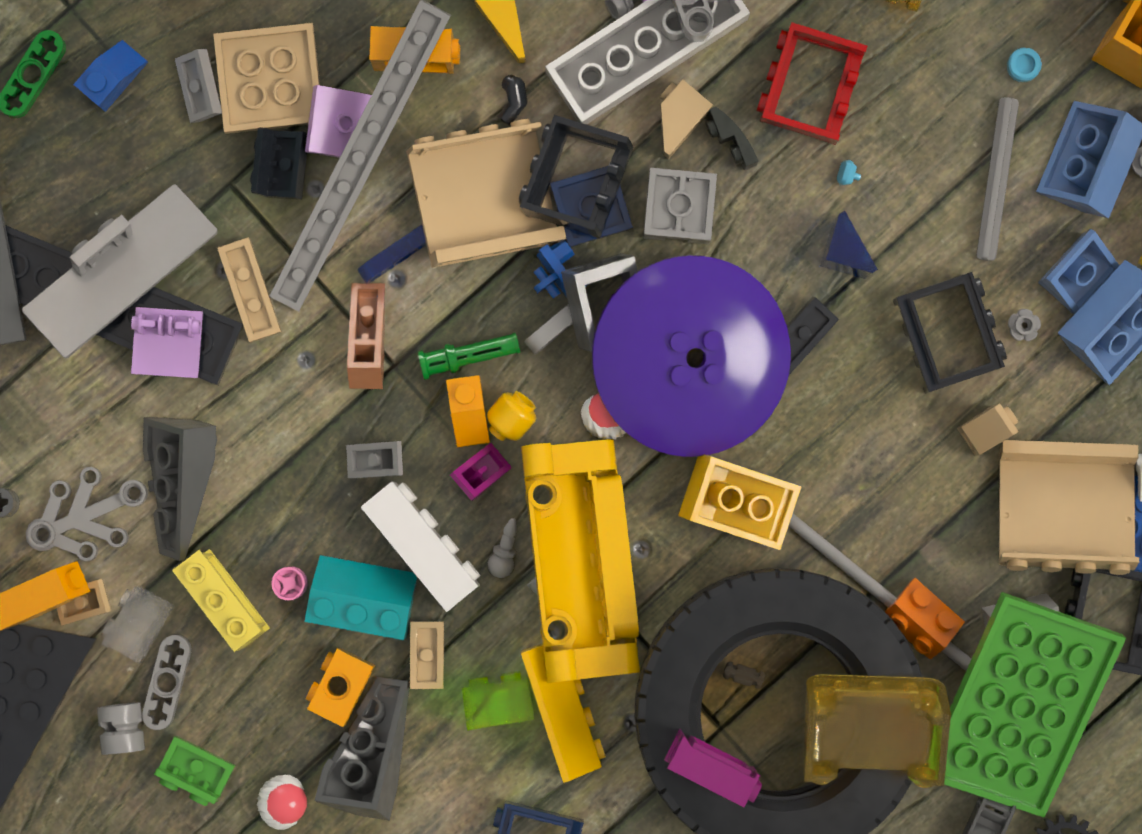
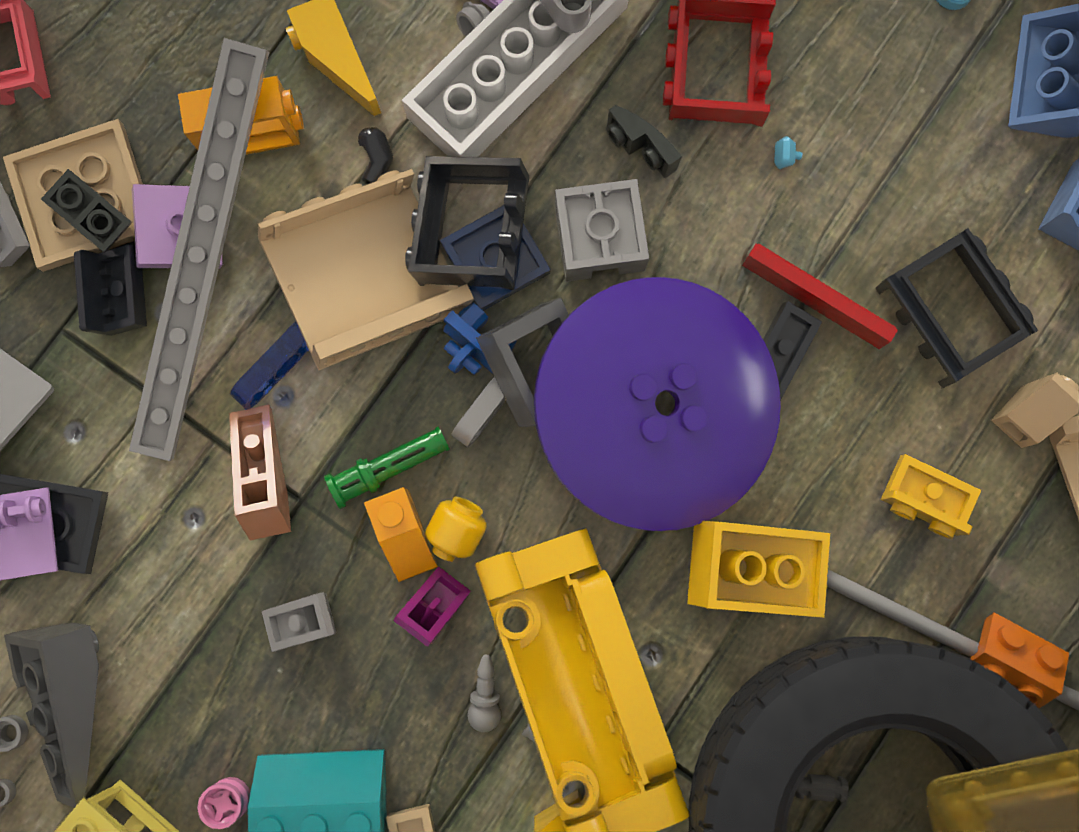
camera: 15 degrees left, 5 degrees down
tan plate [217,237,282,343] -> none
white brick [361,481,481,612] -> none
hair [581,393,626,440] -> none
tan slope [660,79,713,160] -> none
clear blue slope [820,211,878,279] -> none
light grey axle [976,97,1019,261] -> none
light grey plate [1008,309,1041,342] -> none
none -> pearl dark grey slope [41,169,133,253]
none -> red tile [742,243,898,349]
none -> yellow bracket [881,454,981,539]

